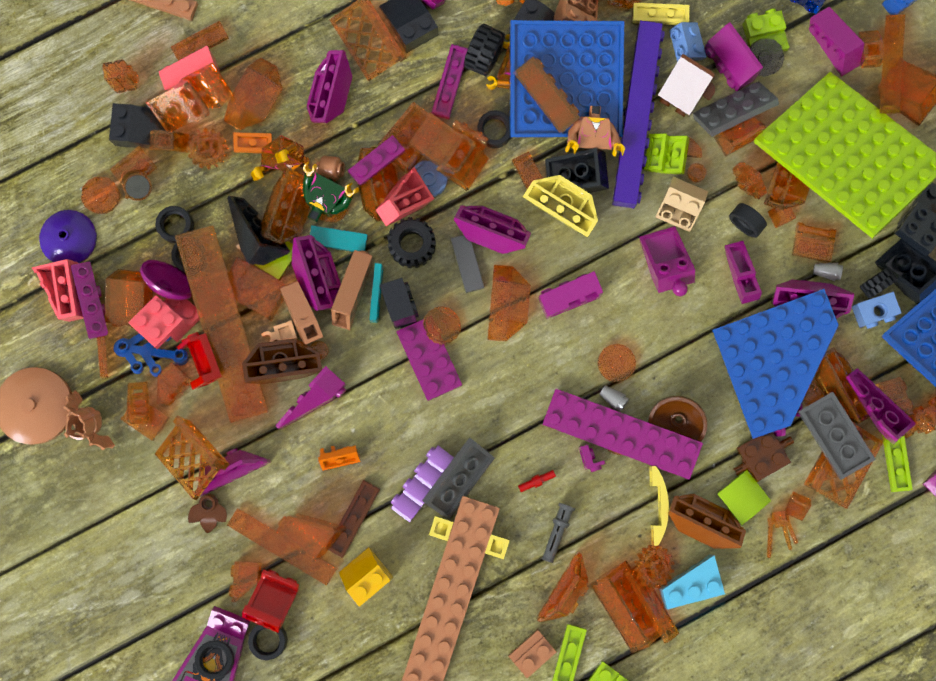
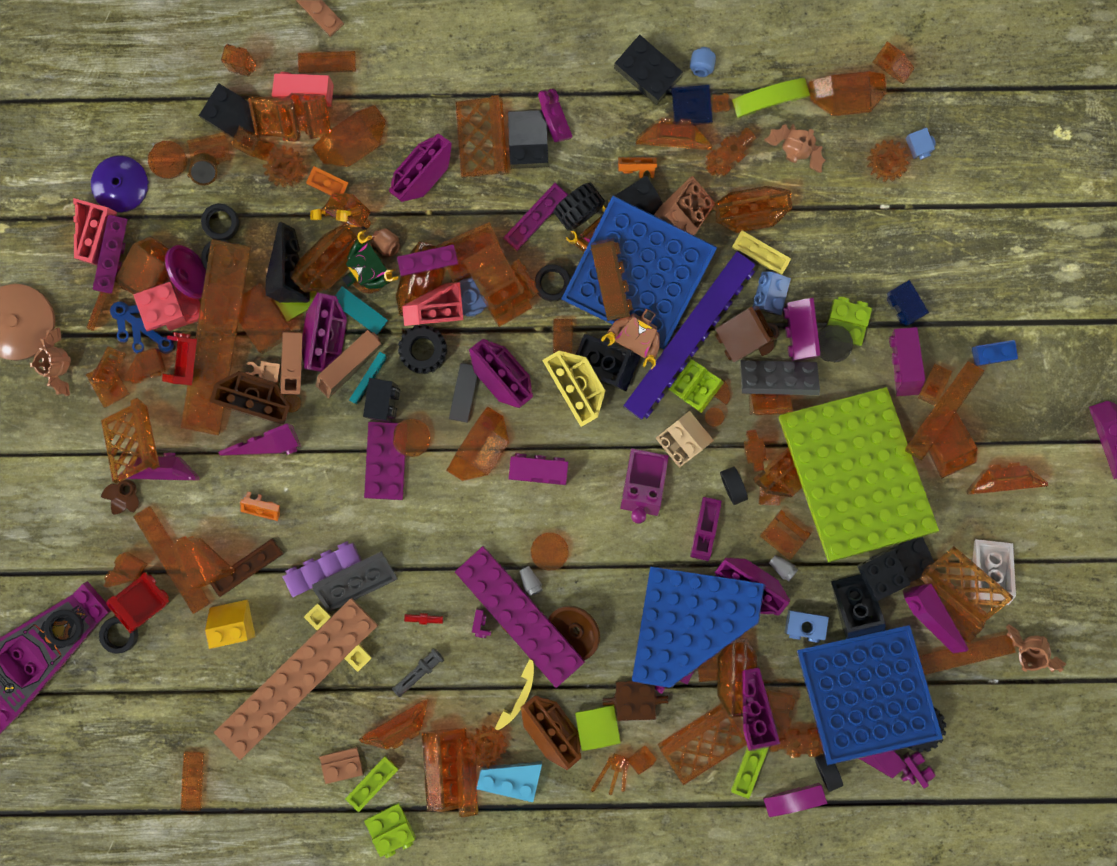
camera: 30 degrees right, 5 degrees up
dark grey plate [798,392,876,480] -> none
black tyre [859,267,898,299] -> none

